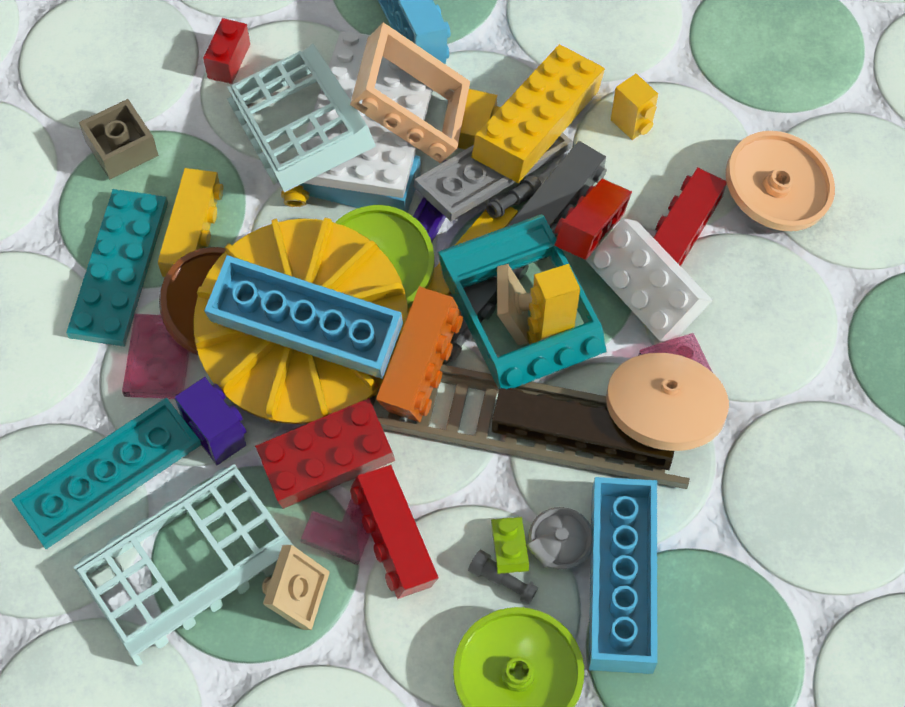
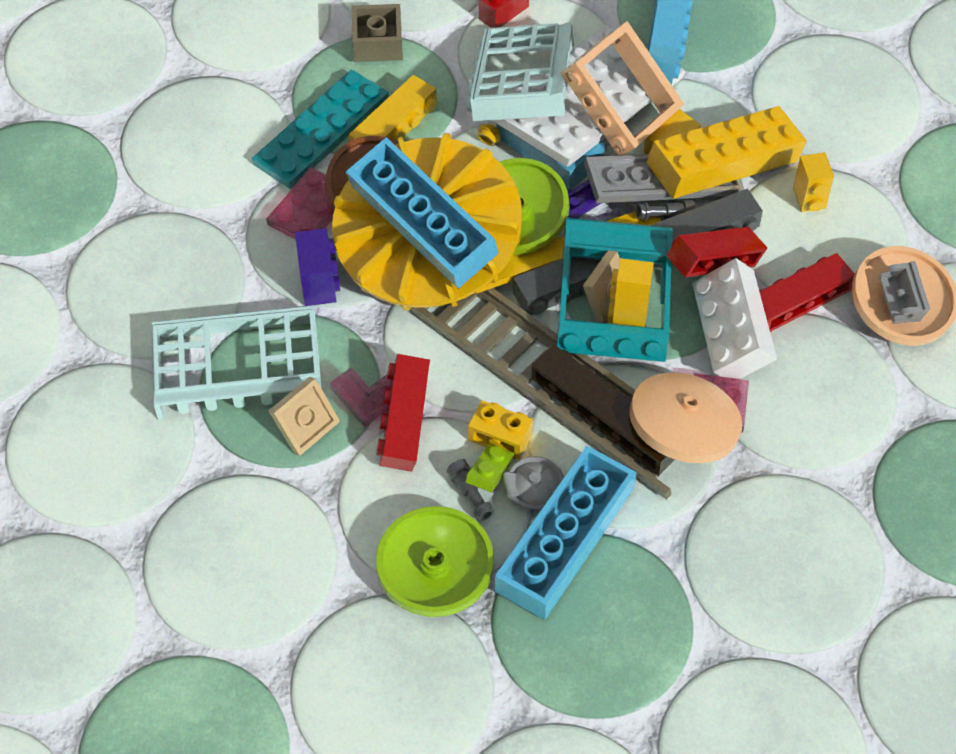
camera: 30 degrees right, 5 degrees down
teal plate [11,397,201,549] -> none
red brick [255,398,395,509] -> none
orange brick [376,286,463,423] -> none
none -> yellow brick [468,400,533,460]
none -> light grey hinge [878,261,930,324]

